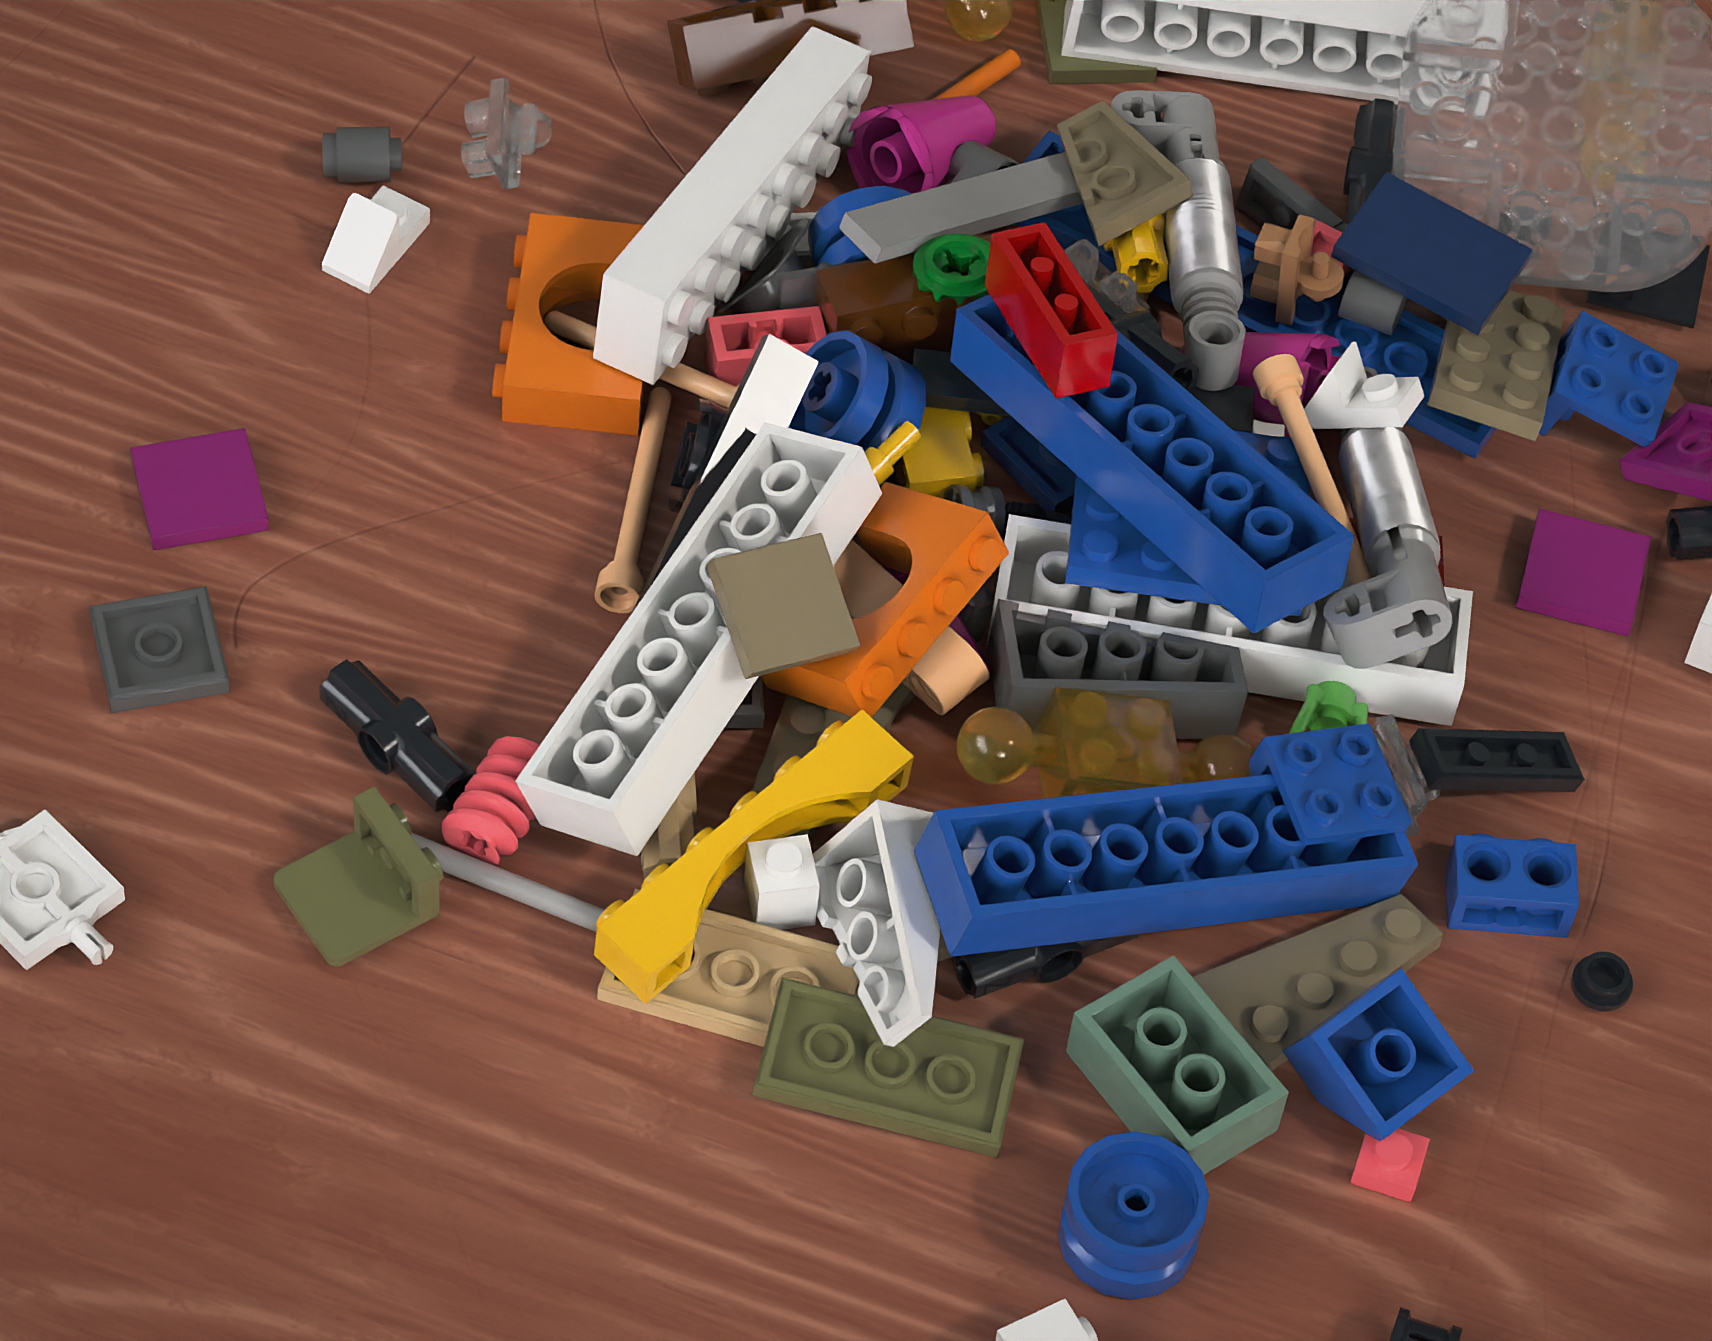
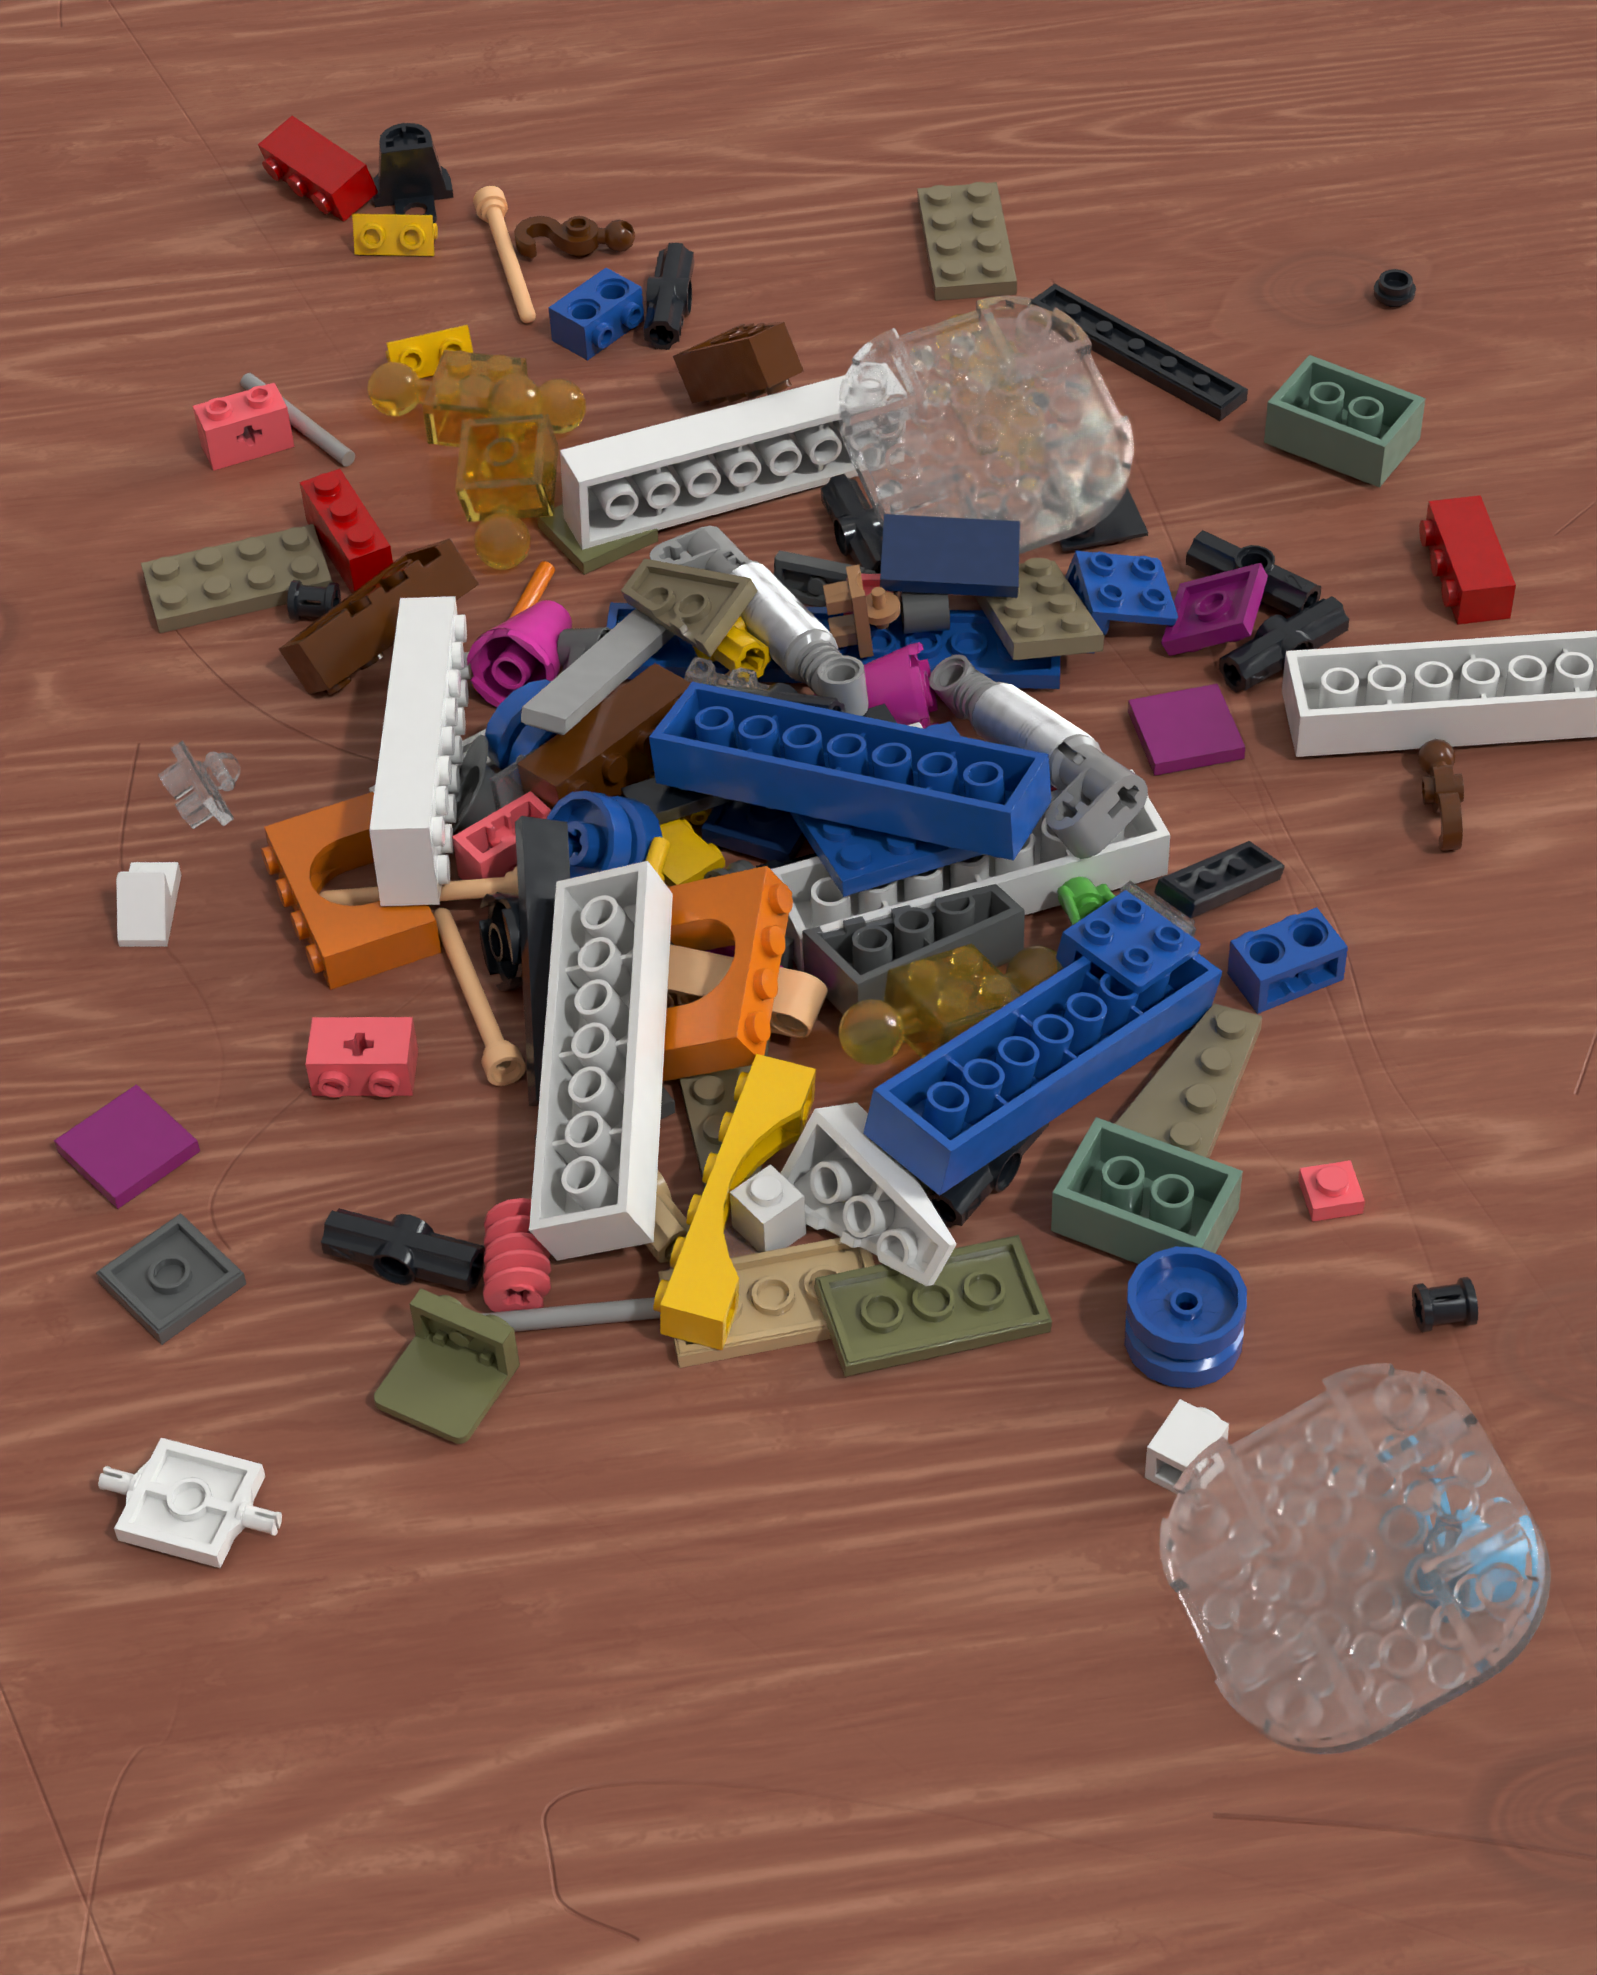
camera: 20 degrees left, 5 degrees down
dark grey brick [322,127,402,183] -> none
dark tan tile [706,533,861,679] -> none
green gear [912,234,990,307] -> none
red brick [985,222,1118,398] -> none
light nougat piece [1253,354,1373,586] -> none
blue slope [1283,968,1474,1141] -> none
white slope [1304,341,1424,429] -> none
black plate [1571,952,1633,1011] -> none
none -> coral brick [305,1017,418,1098]

